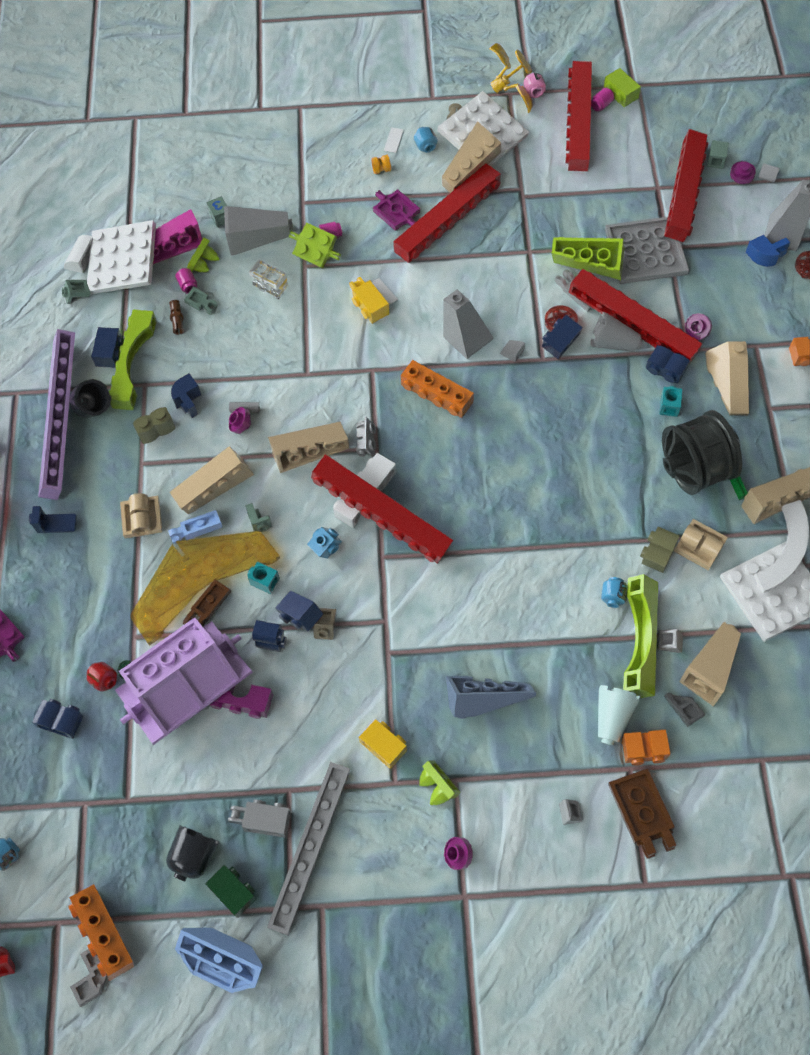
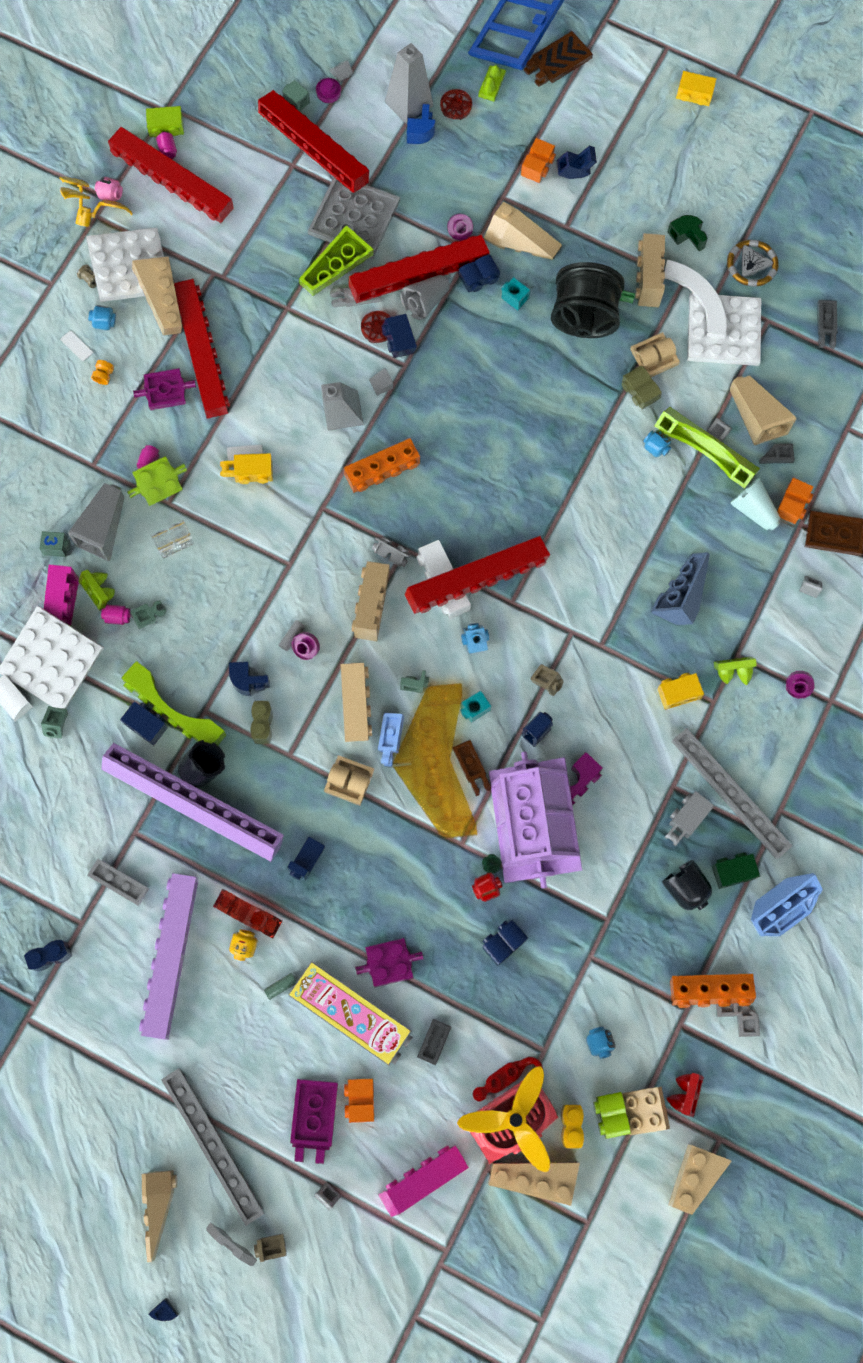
camera: 65 degrees left, 10 degrees up
reddish brown pin [169,300,184,335] -> none
dark blue brick [275,590,323,632] -> none

